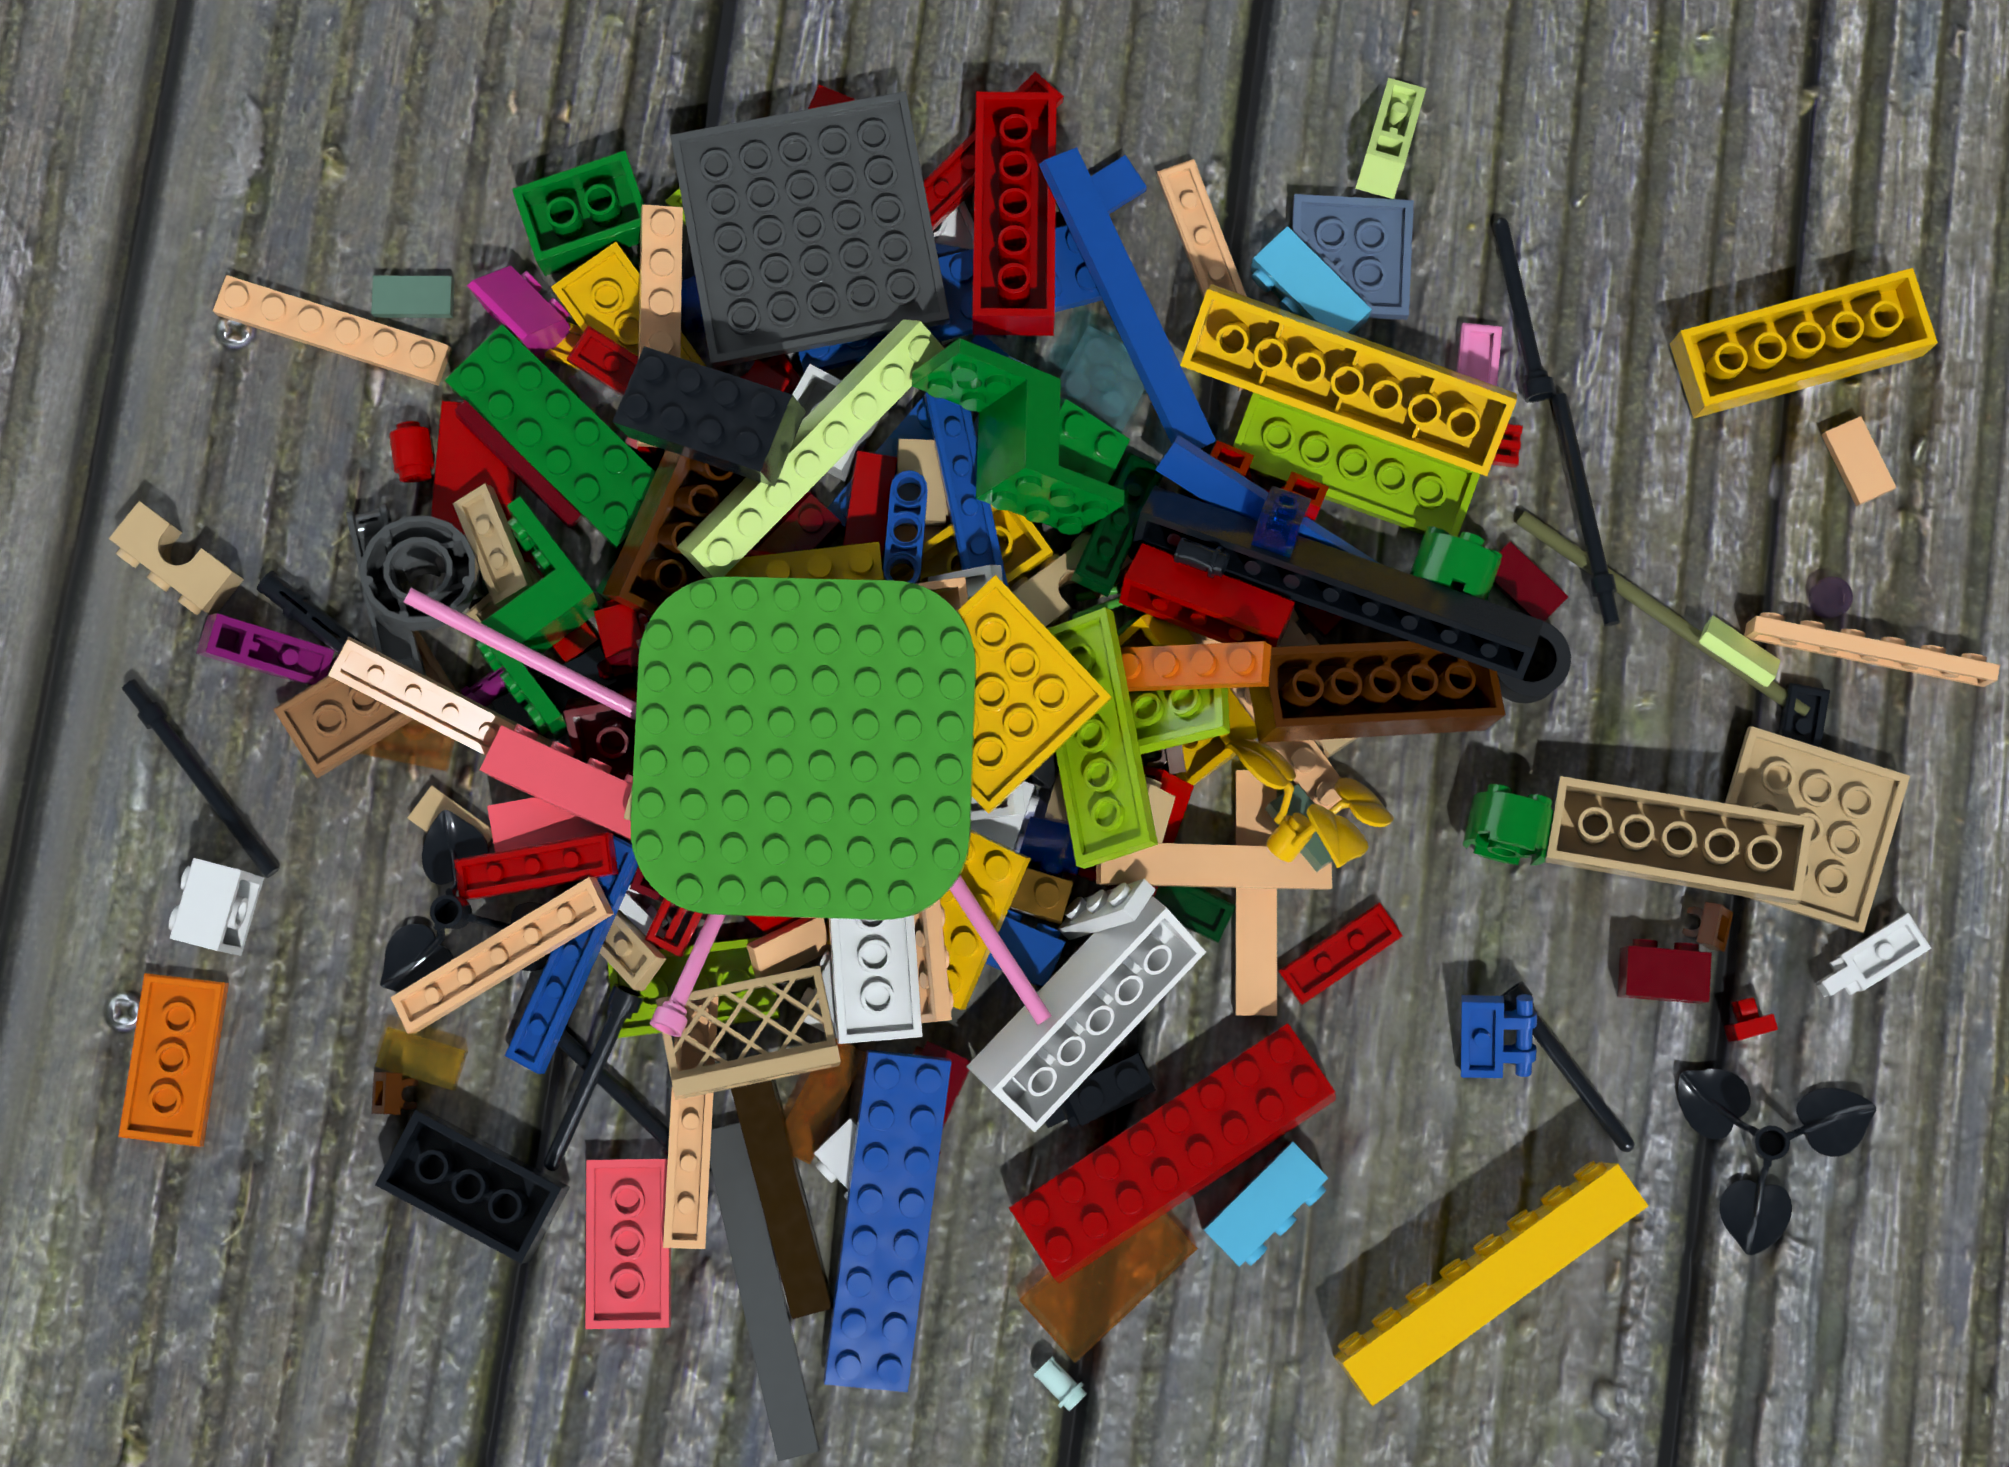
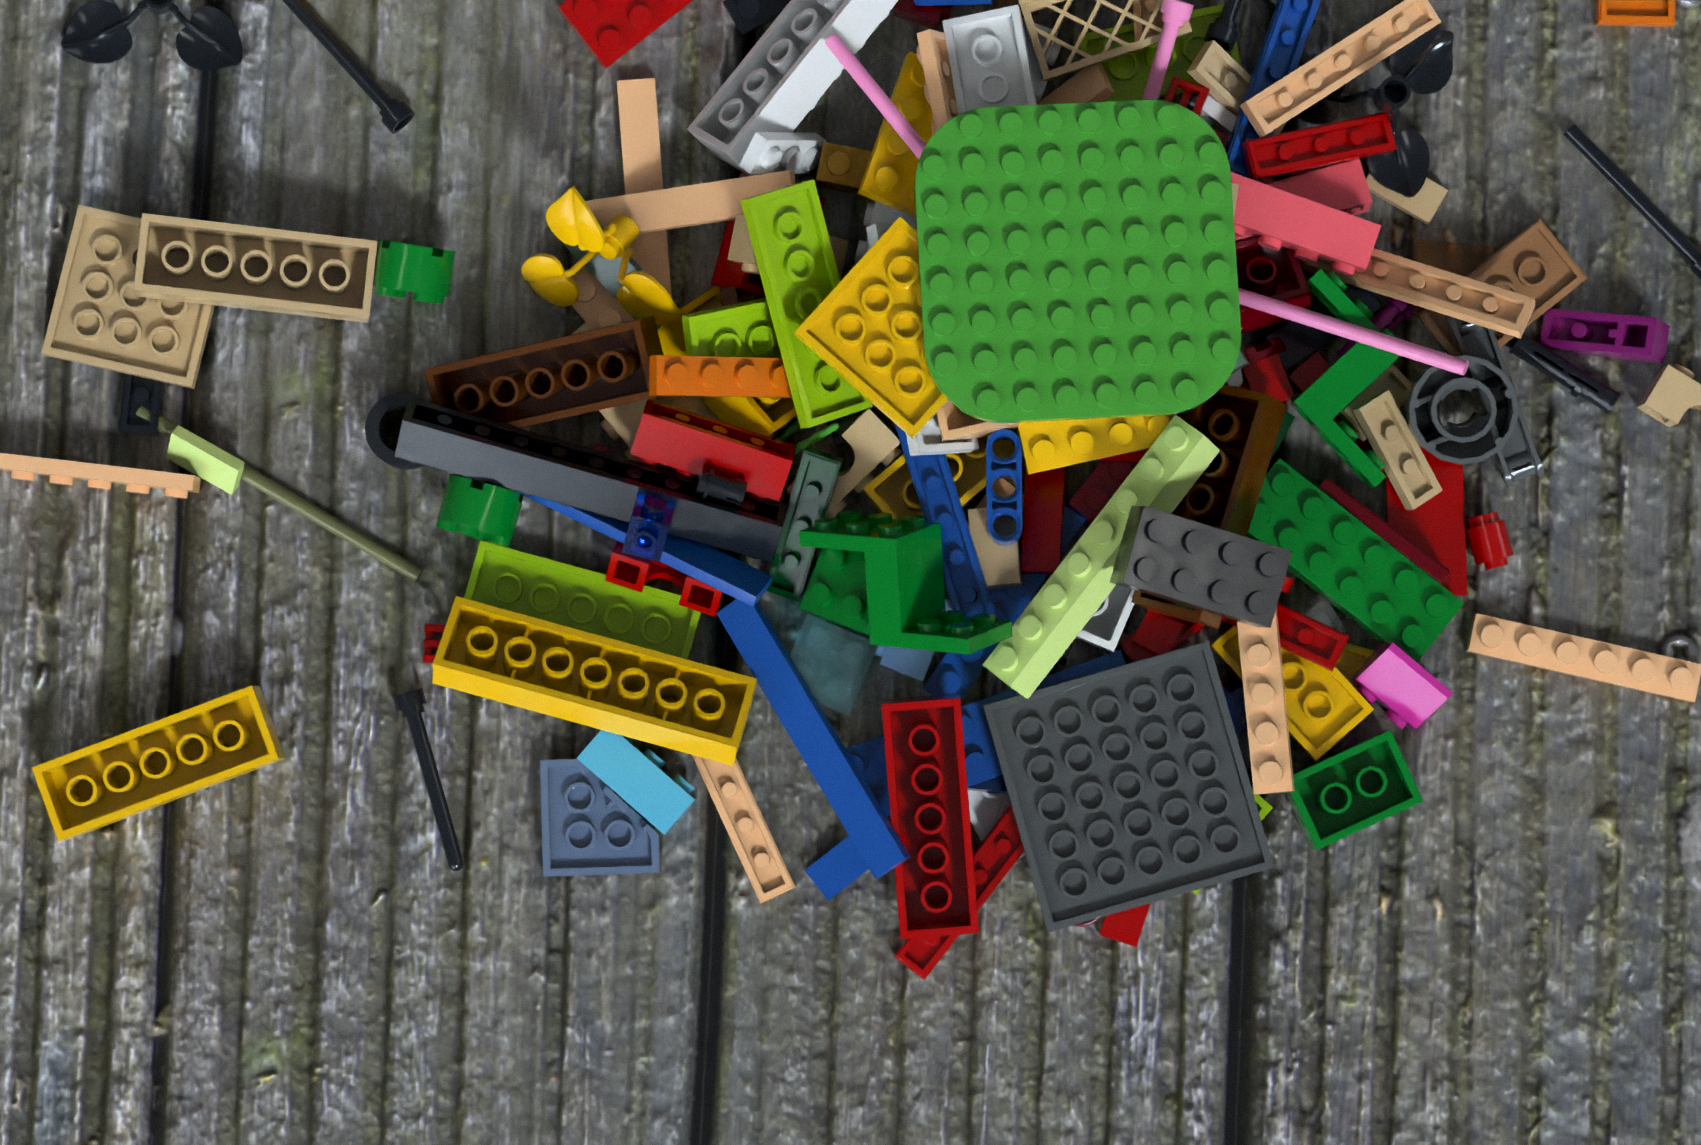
camera: 170 degrees right, 5 degrees up
white brick [169,858,264,956] -> none
sand green tile [371,275,455,318] -> none
blue brick [985,910,1065,988] -> none
clear blue brick [1019,816,1080,878] -> none
dark green tile [1154,886,1236,944] -> none
red tile [1278,902,1403,1006] -> none
yellowish green slope [1355,78,1426,199] -> none
bright pink tile [1456,323,1502,386] -> none
blue plate [1461,994,1537,1078] -> none
dark red tile [1493,541,1569,622] -> none
black bar [1551,393,1620,626] -> none
dark red brick [1617,939,1712,1004] -> none
reddish brown tile [1682,902,1733,952] -> none
red tile [1724,997,1778,1042] -> none
clear purple tile [1809,576,1853,619] -> none
white hinge [1815,913,1931,997] -> none
light nougat tile [1821,416,1897,507] -> none

